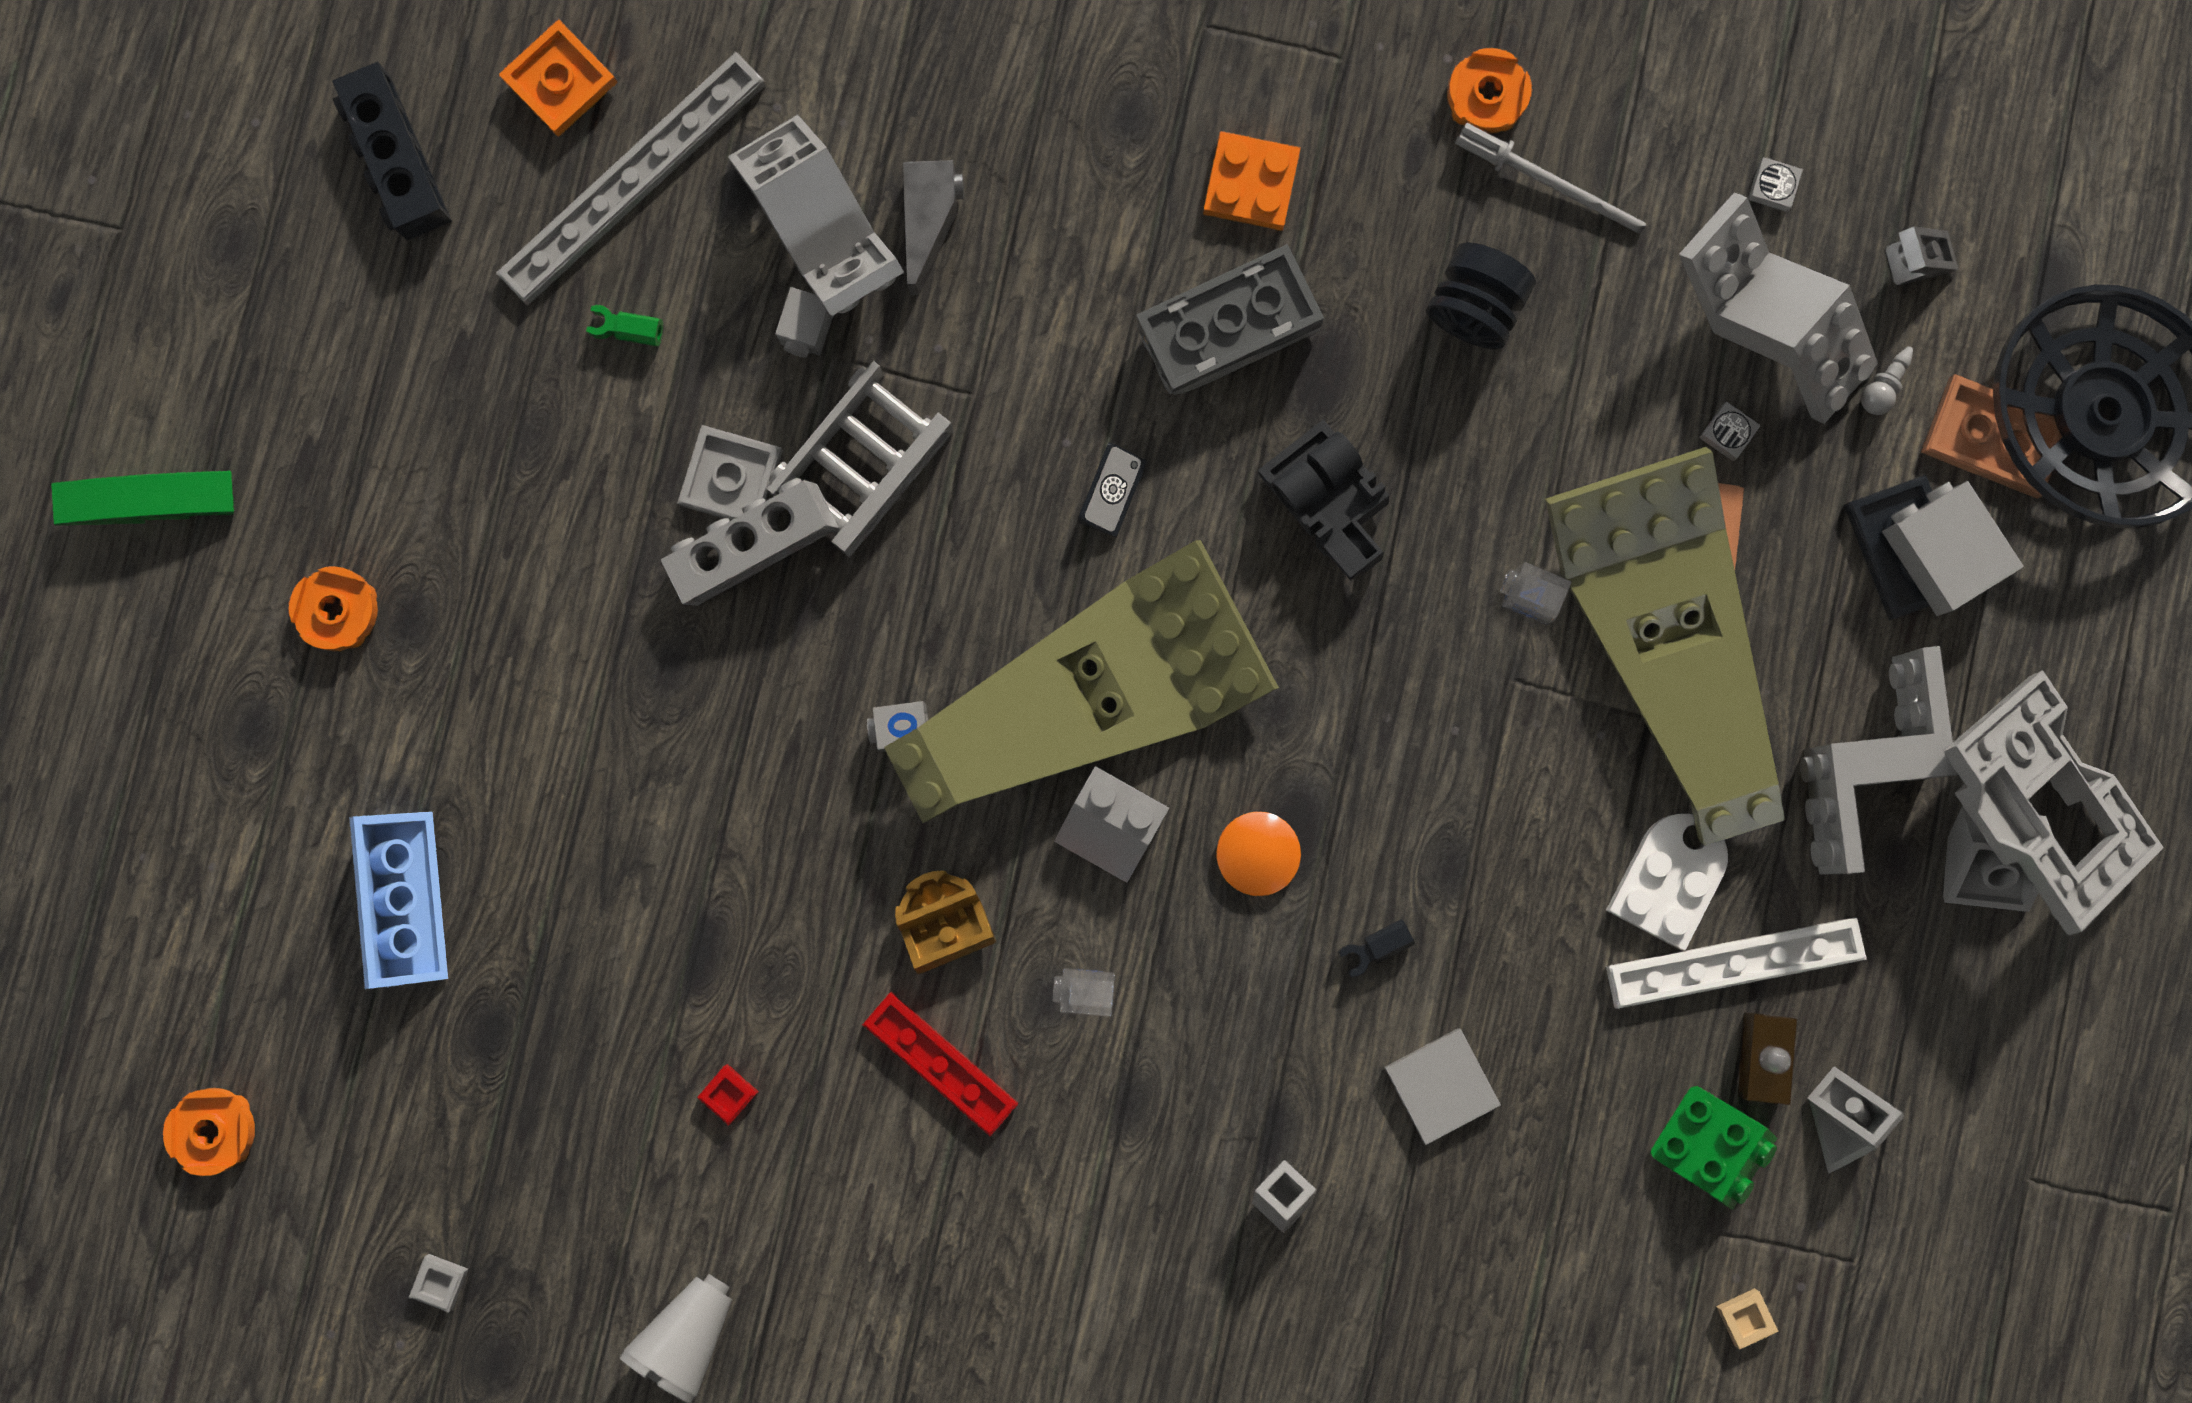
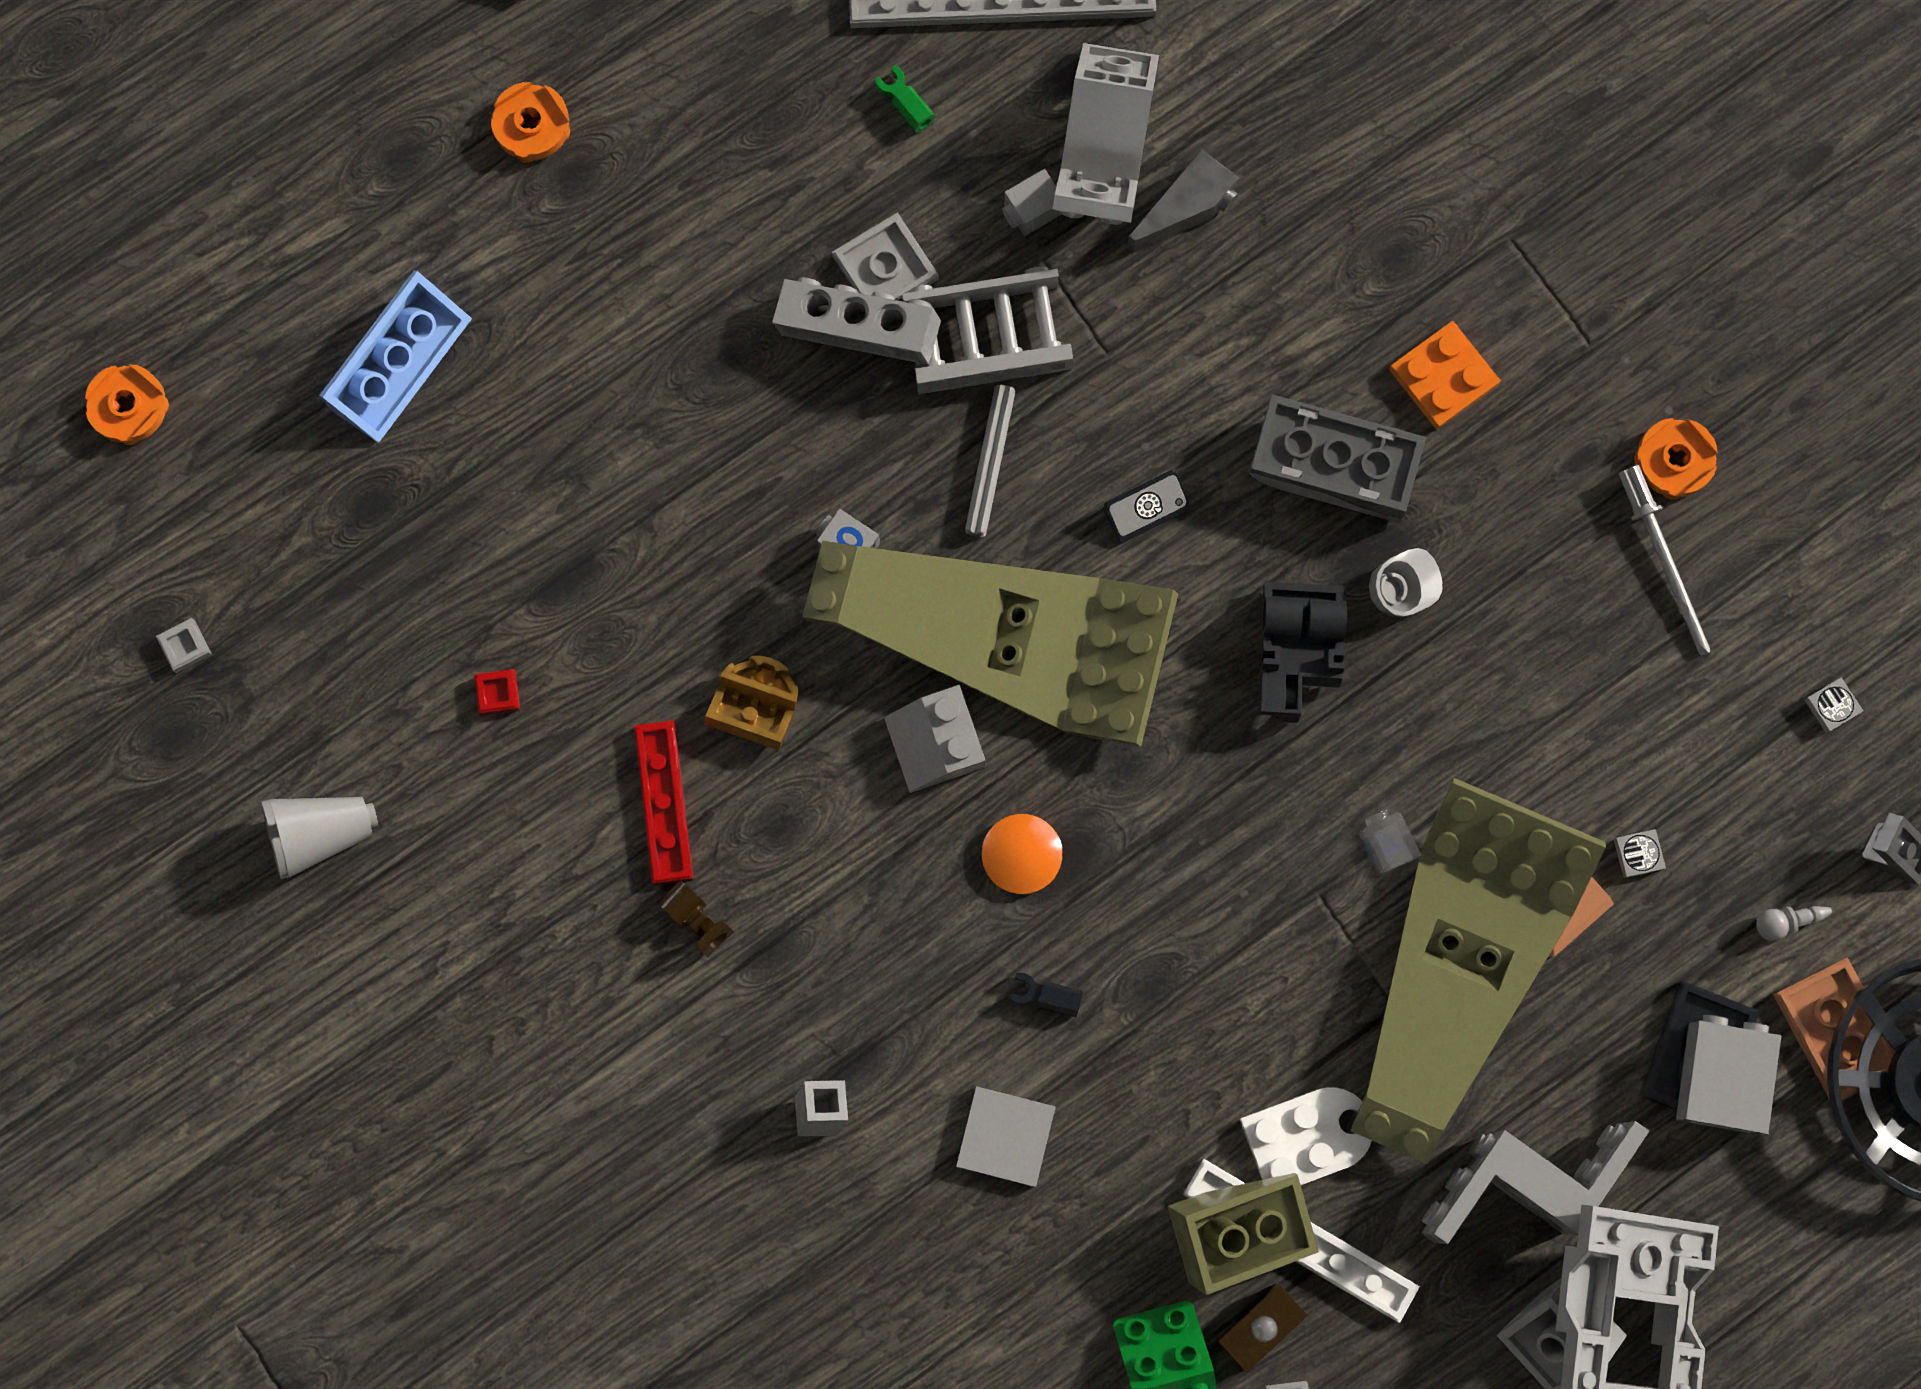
camera: 40 degrees right, 5 degrees down
clear brick [1052,968,1115,1017] -> none
black wheel [1425,242,1536,350] -> none
light grey bracket [1679,192,1878,424] -> none
none -> dark brown leg [657,879,734,957]
none -> light grey axle [965,385,1015,537]
none -> olive slope [1168,1173,1319,1295]
none -> light grey cap [1369,548,1443,617]

